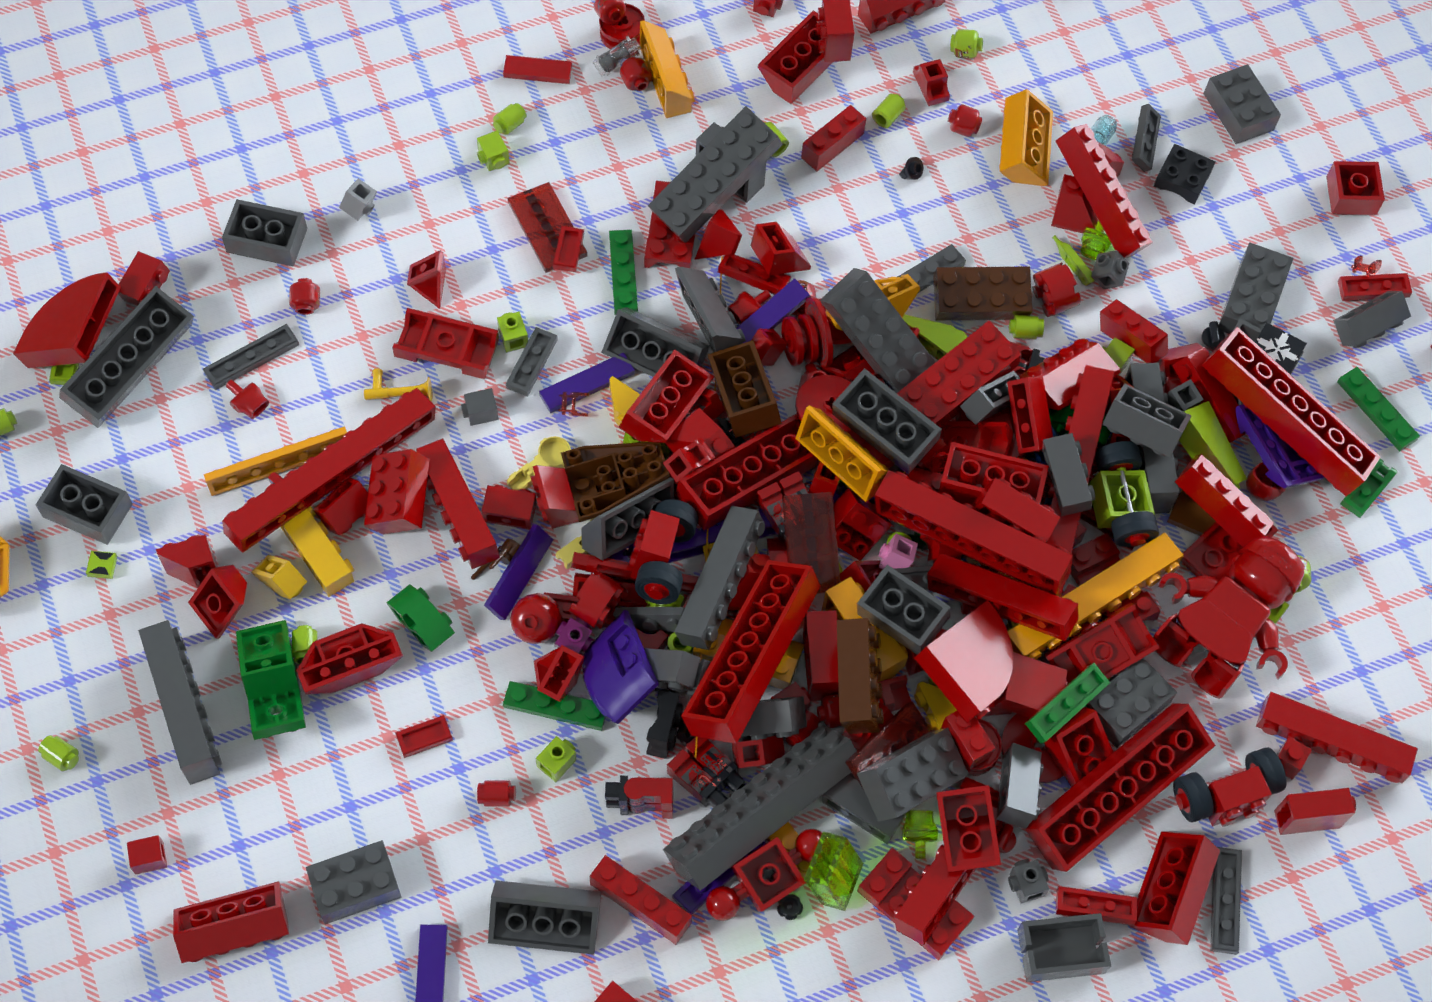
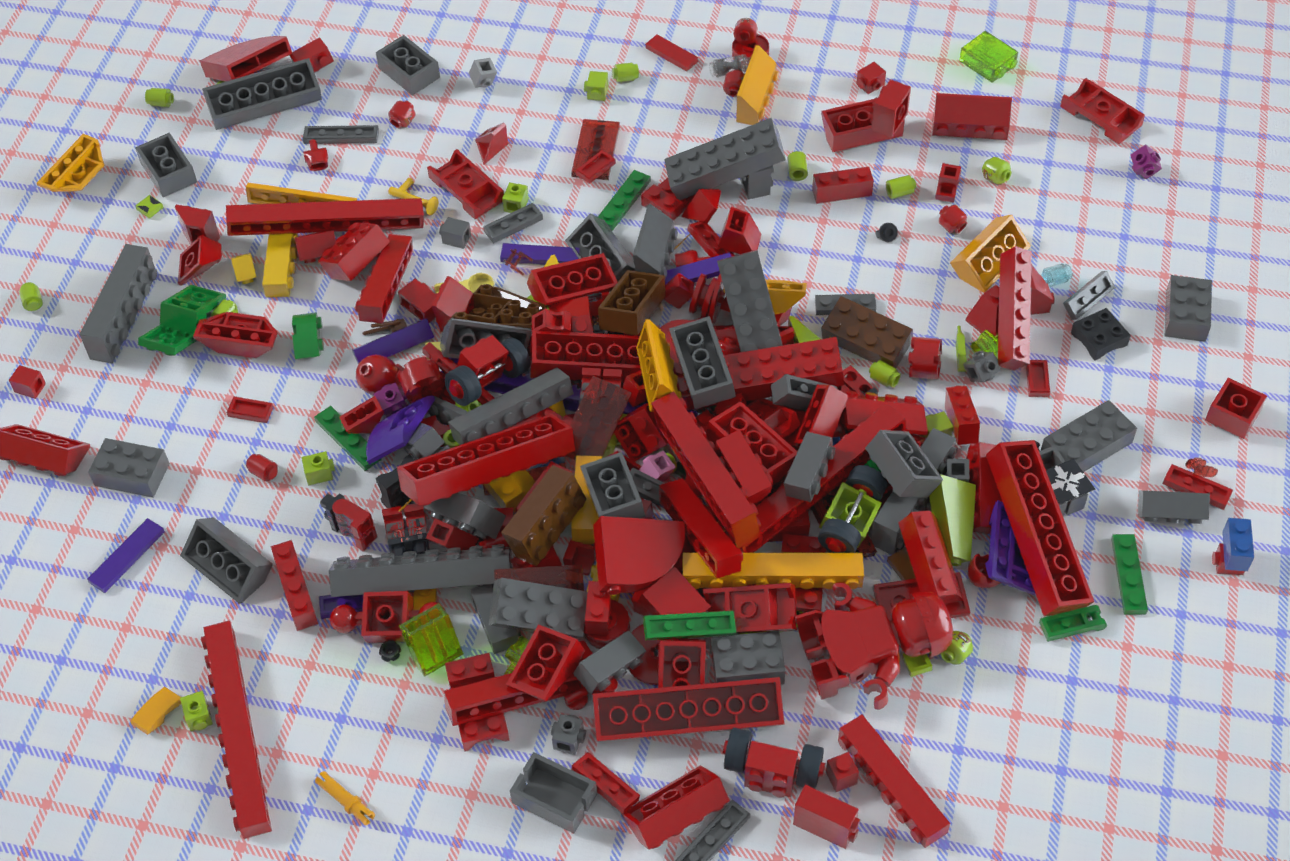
camera: 40 degrees right, 10 degrees down
none -> red tile [1026,360,1050,397]

